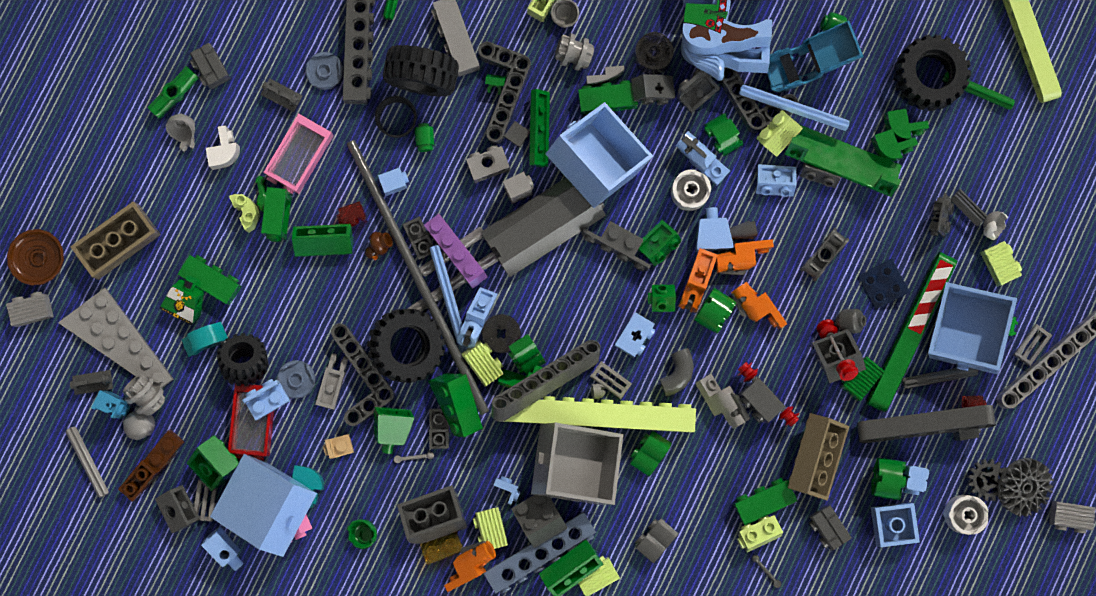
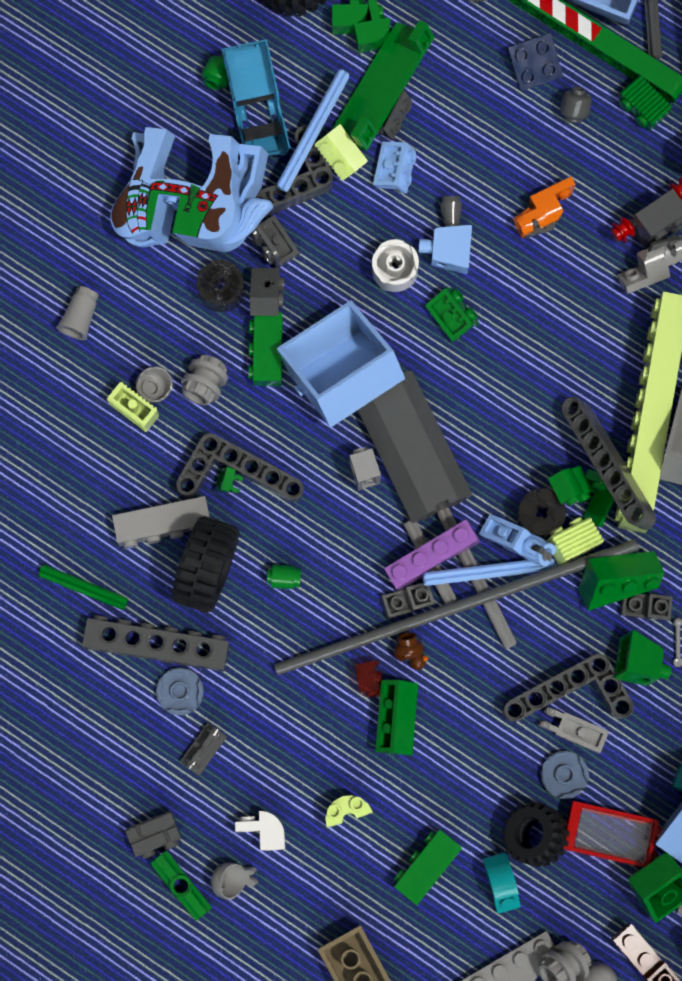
camera: 80 degrees left, 5 degrees down
torso [159,276,204,325] -> none
light blue bracket [242,379,290,421] -> none
green piece [255,176,266,213] -> none
green window [261,187,292,242] -> none
window [263,113,334,194] -> none
tan bracket [323,434,354,459] -> none
black tyre [367,309,445,383] -> none
black tyre [375,96,417,138] -> none
light blue brick [378,167,409,196] -> none
light grey brick [466,145,510,183] -> none
dark grey tile [504,121,530,148] -> none
green plate [529,89,550,168] -> none
dark grey bracket [581,221,651,272] -> none
light grey slope [586,66,624,87] -> none
light grey tile [590,361,632,399] -> none
light grey hinge [591,384,606,399] -> none
light blue brick [614,312,655,358] -> none
green brick [648,284,676,312] -> none
dark grey cylinder [660,348,694,397] -> none
light blue plate [676,131,730,186] -> none
orange plate [679,248,718,313] -> none
green brick [694,288,737,334] -> none
green cylinder [704,113,743,156] -> none
orange plate [715,239,774,275] -> none
dark grey piece [800,227,850,282] -> none
dark grey brick [812,319,866,384] -> none

